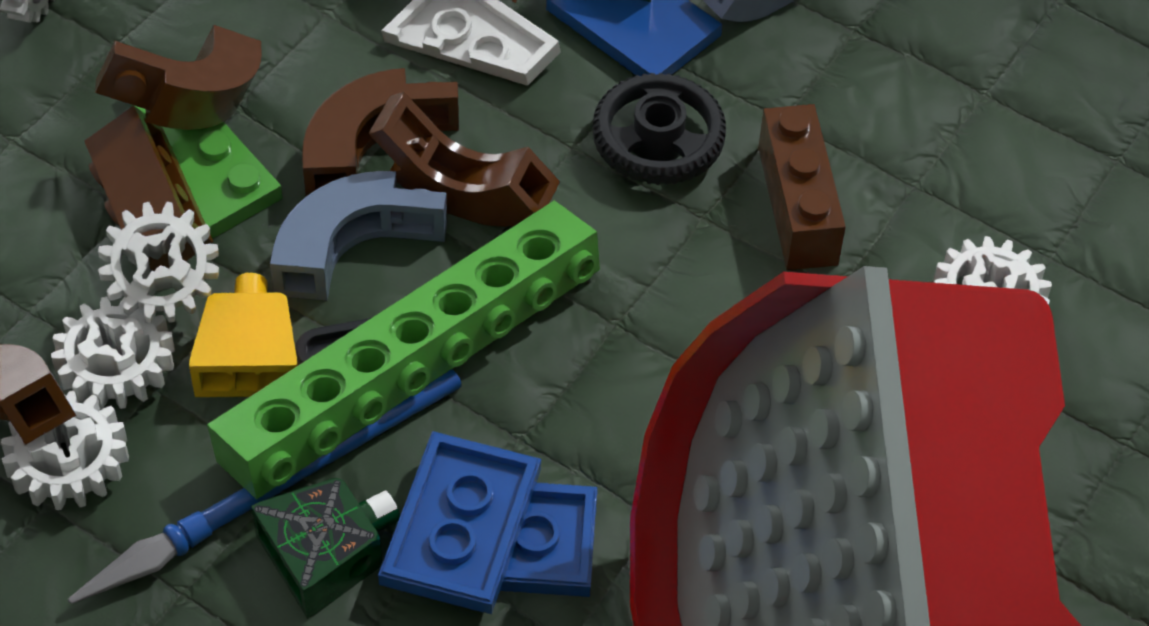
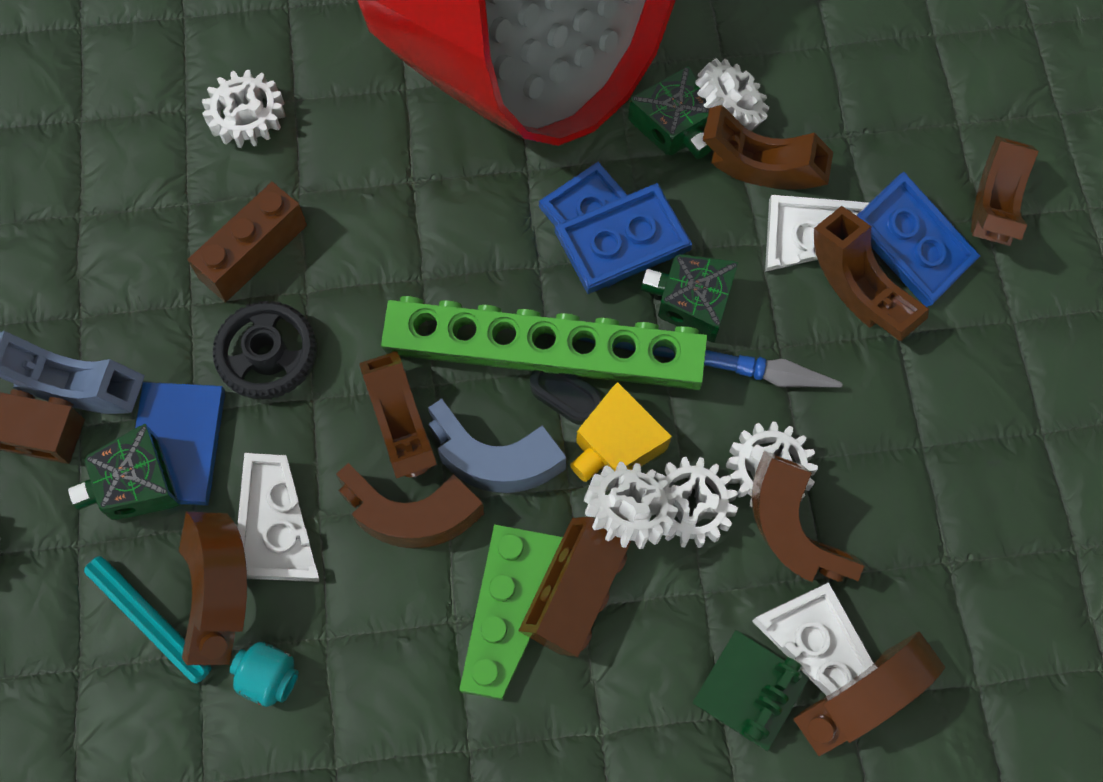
camera: 130 degrees left, 15 degrees up
arch [95,25,262,130] -> none

